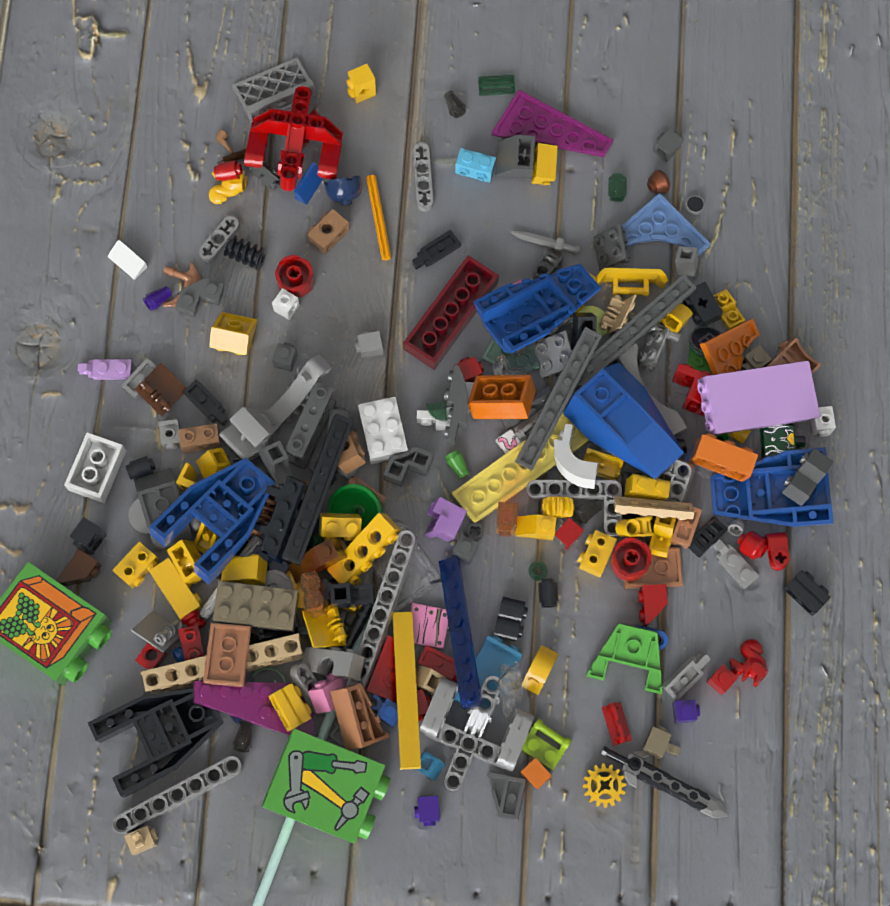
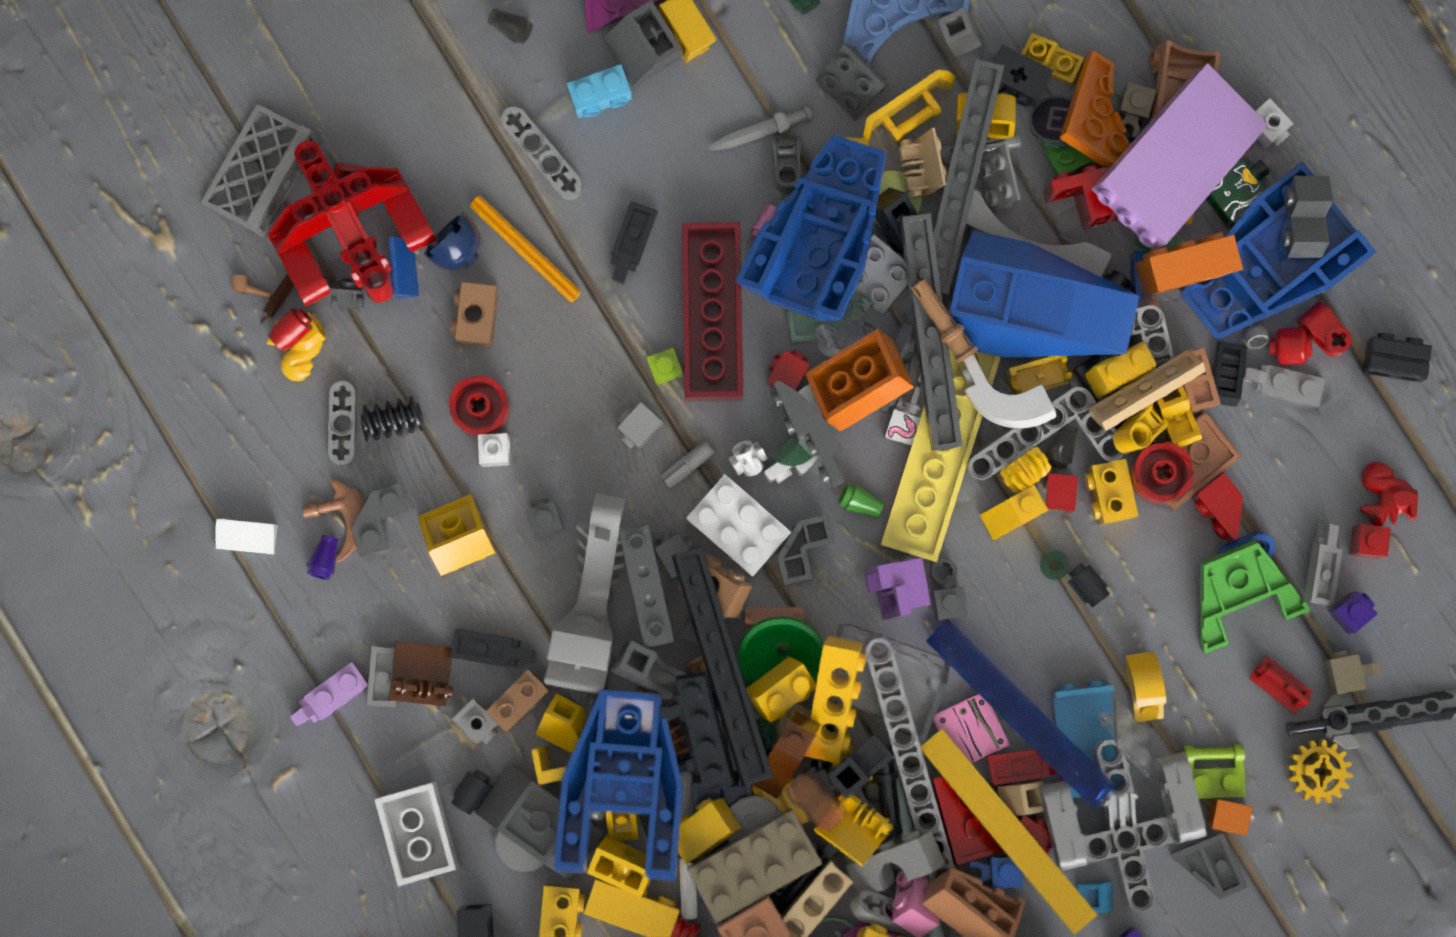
camera: 35 degrees left, 10 degrees up
yellow brick [346,64,376,104] -> none
black brick [494,597,528,642] -> none
clear orange brick [495,502,518,537] -> none
none -> lime plate [646,347,684,386]
none -> light grey axle [660,440,715,488]
none -> white gear [729,440,768,477]
none -> medium nougat pin [910,278,979,364]

